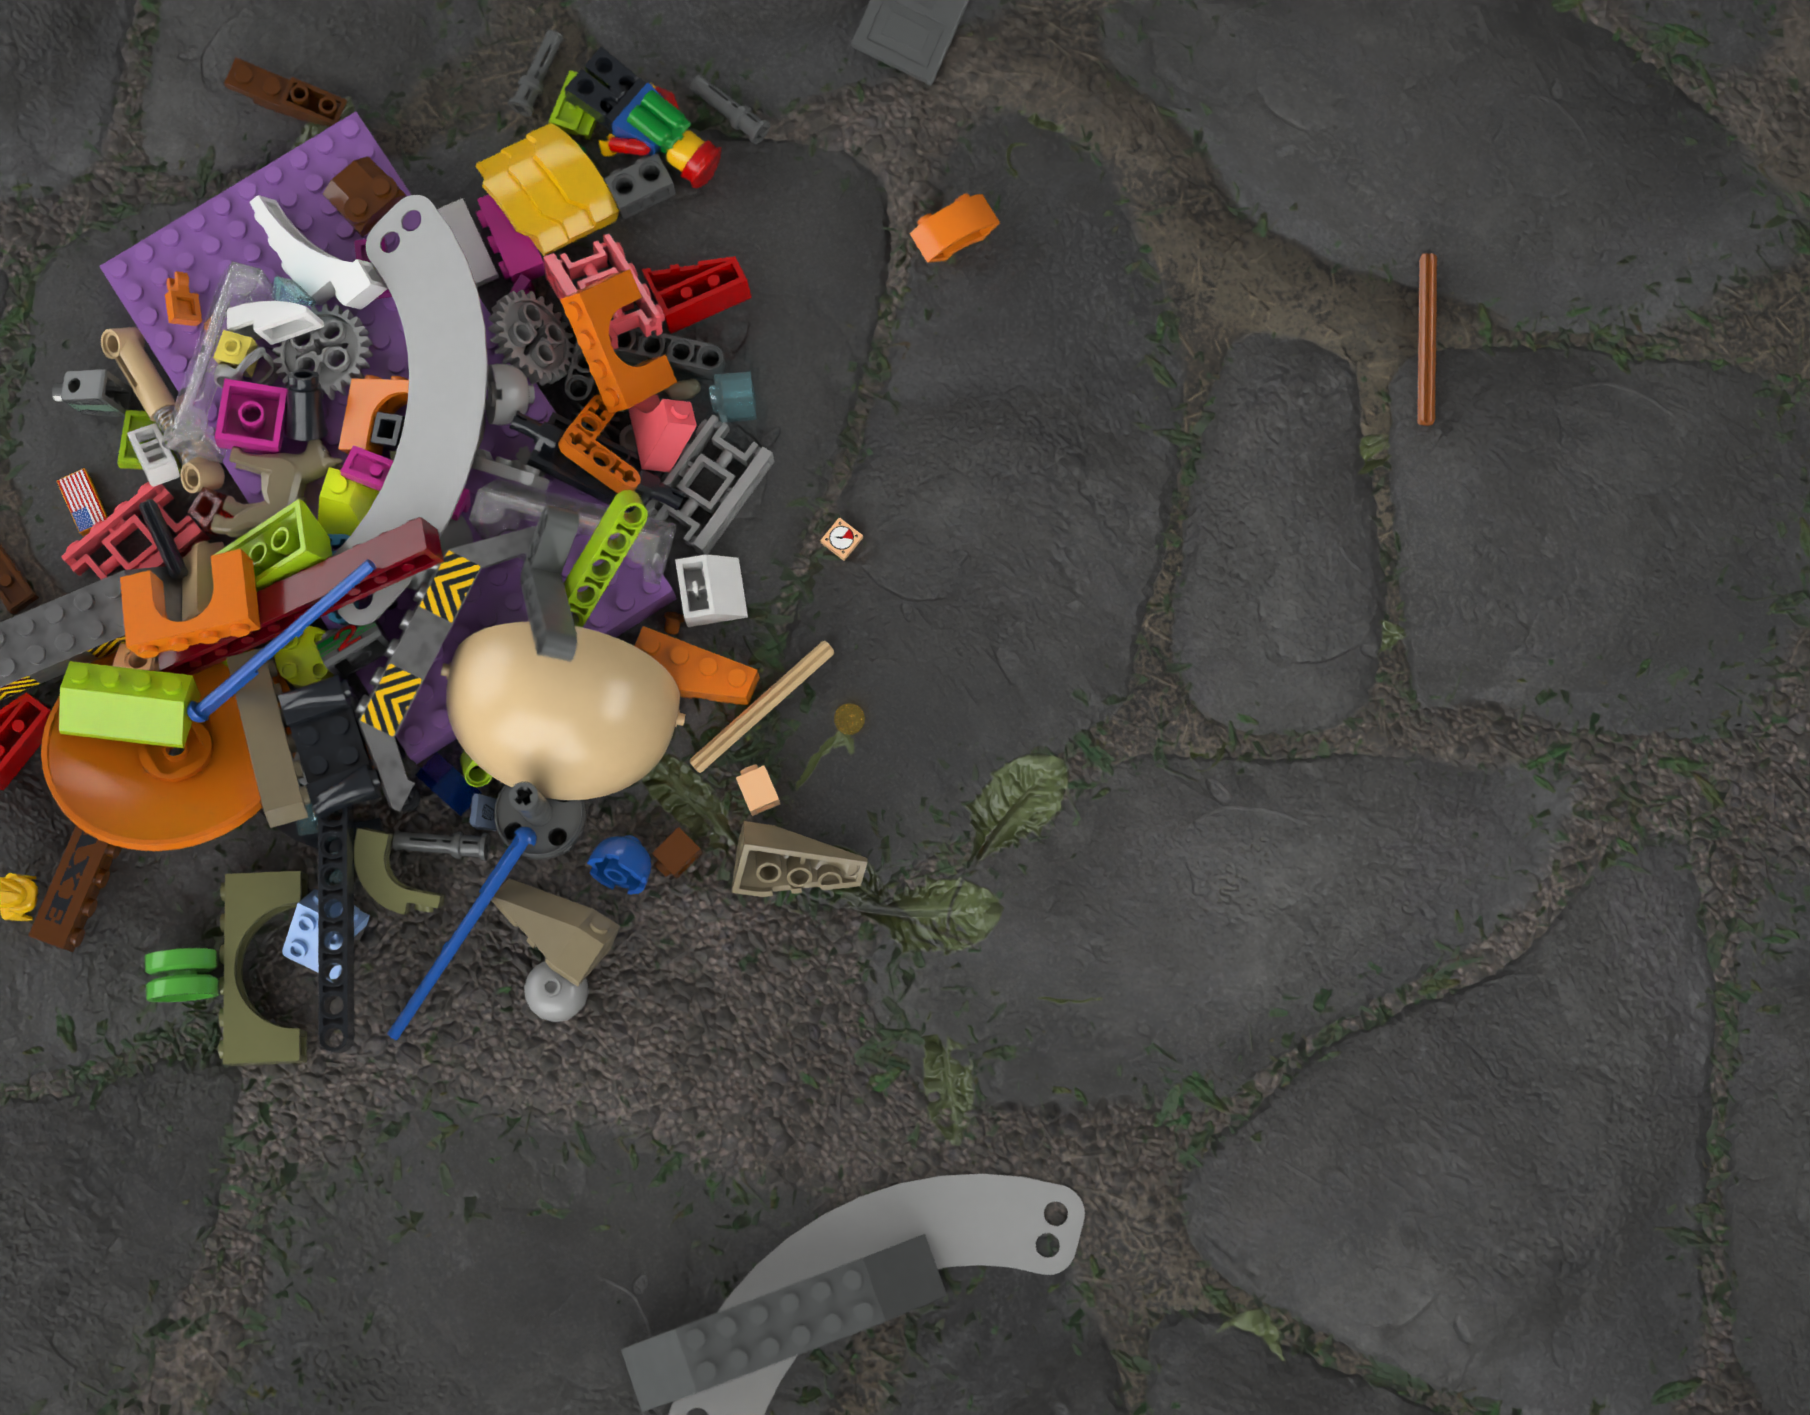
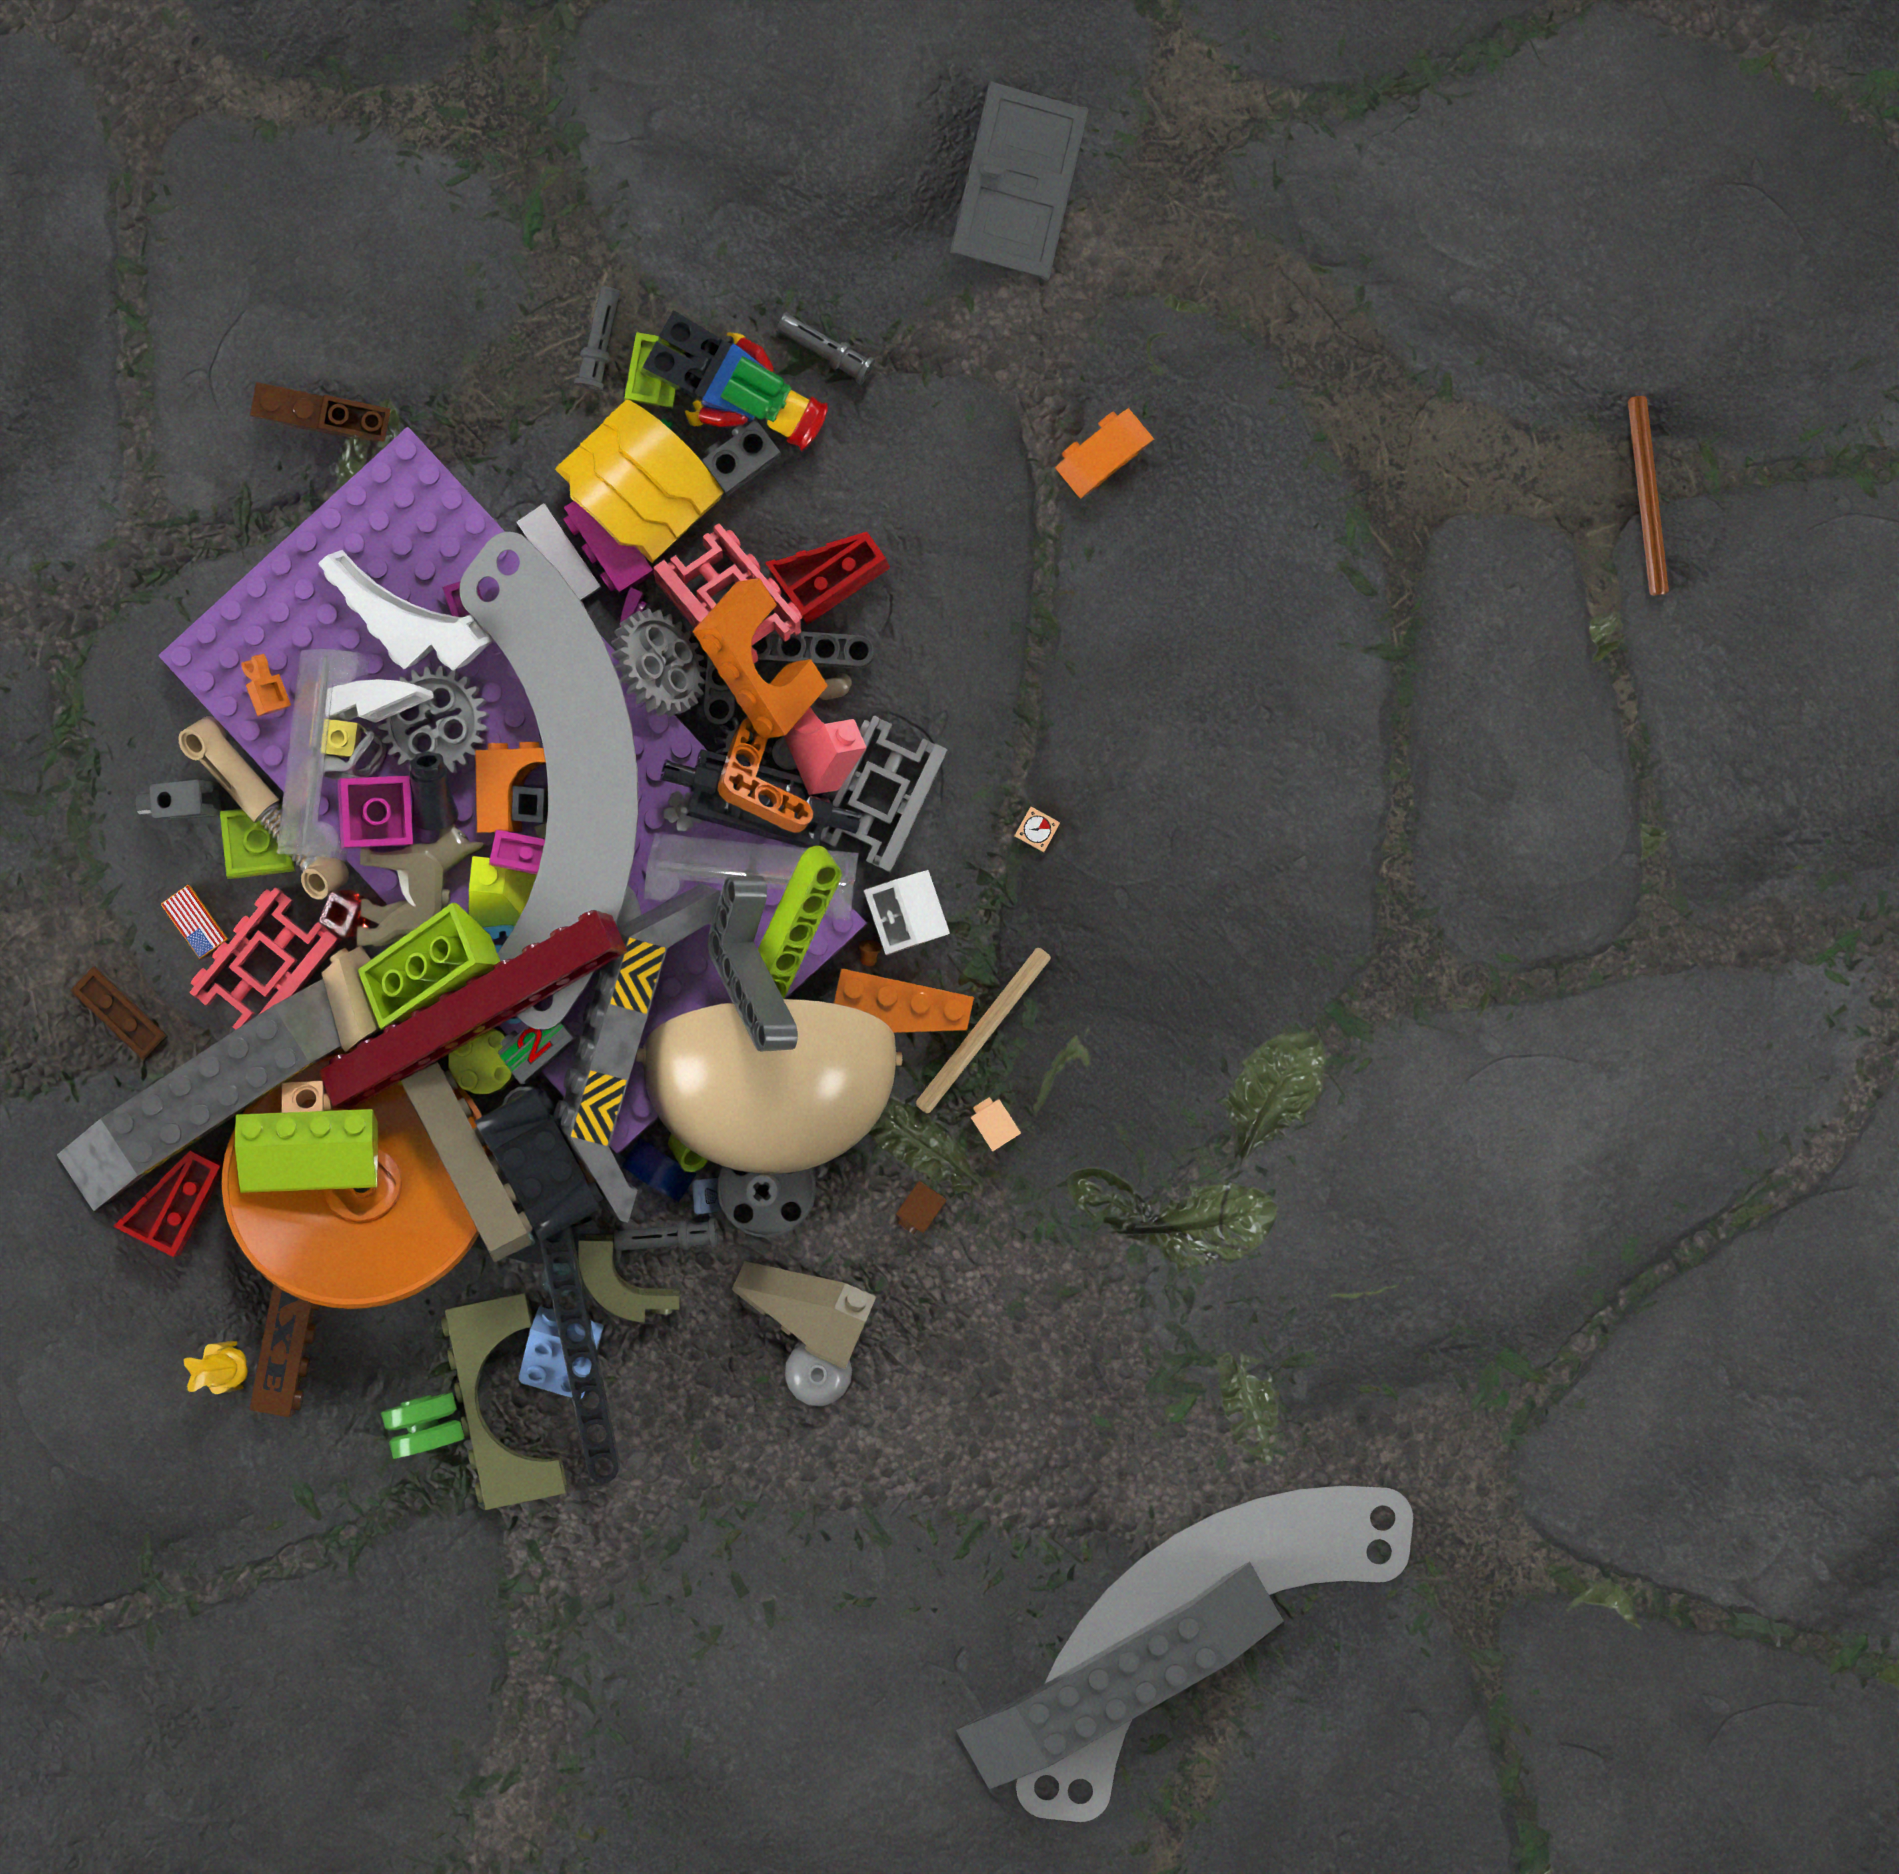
camera: 10 degrees left, 10 degrees up
orange arch [120,549,260,658] -> none
white slope [127,423,180,486] -> none
black axle [139,499,188,580] -> none
blue bar [187,559,376,723] -> none
clear light blue slope [272,276,316,307] -> none
reddish brown slope [323,156,407,238] -> none
blue bar [387,827,537,1040] -> none
light grey hinge [471,449,550,491] -> none
light grey cylinder [485,363,535,425] -> none
blue cylinder [587,835,652,895] -> none
clear light blue brick [709,371,757,423] -> none
dark tan wedge [732,821,868,897] -> none
clear yellow piece [834,704,865,735] -> none

